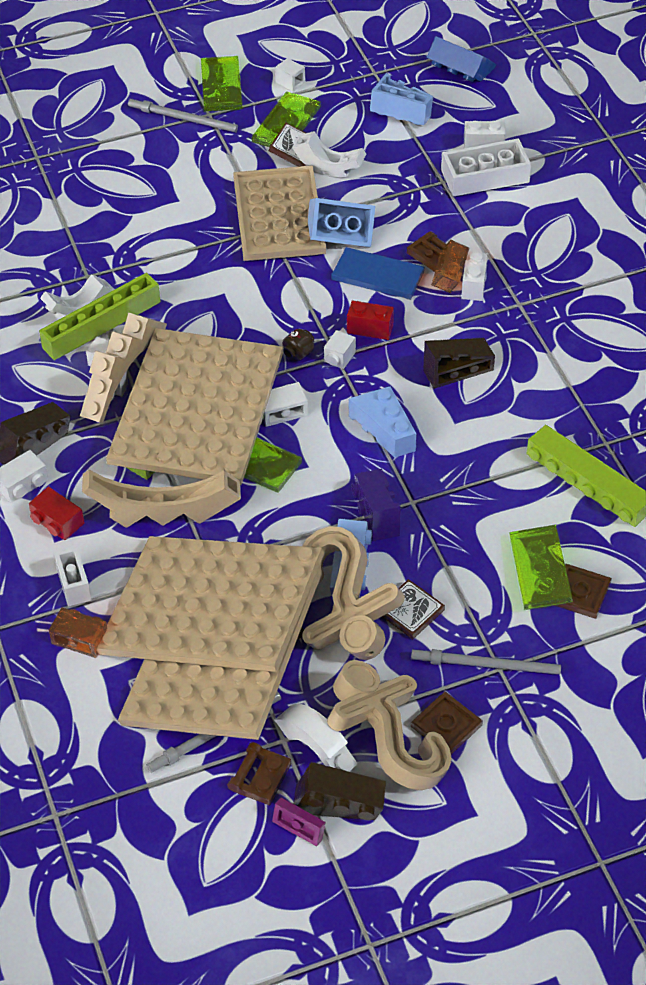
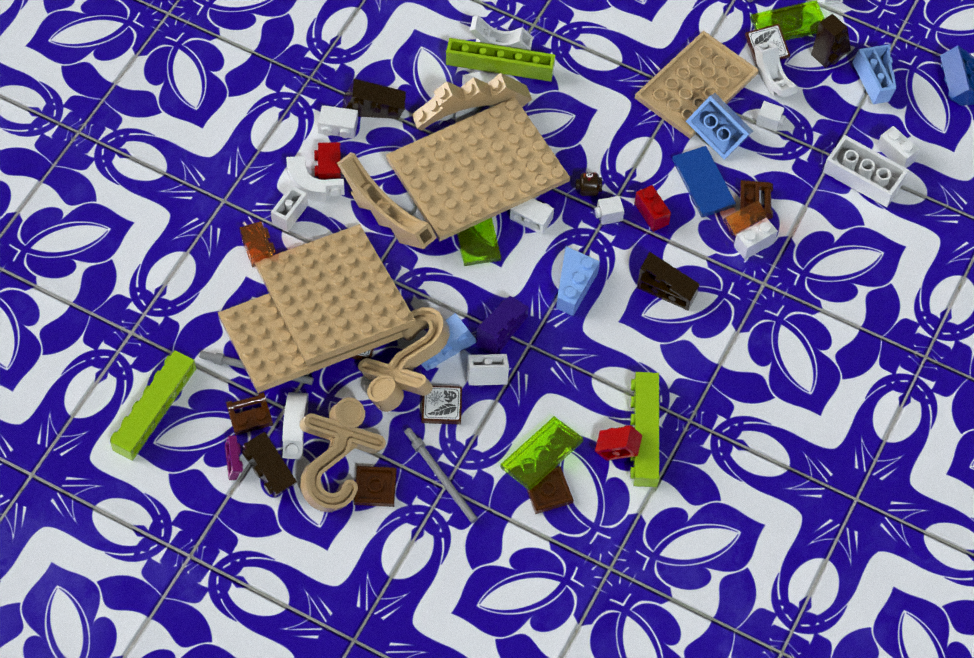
camera: 45 degrees right, 10 degrees up
none -> lime brick [110,350,196,461]
none -> white arch [286,156,345,202]
none -> white brick [467,354,509,385]
none -> red brick [595,425,642,461]
none -> white brick [756,101,786,132]
none -> dark brown wedge [811,14,851,68]

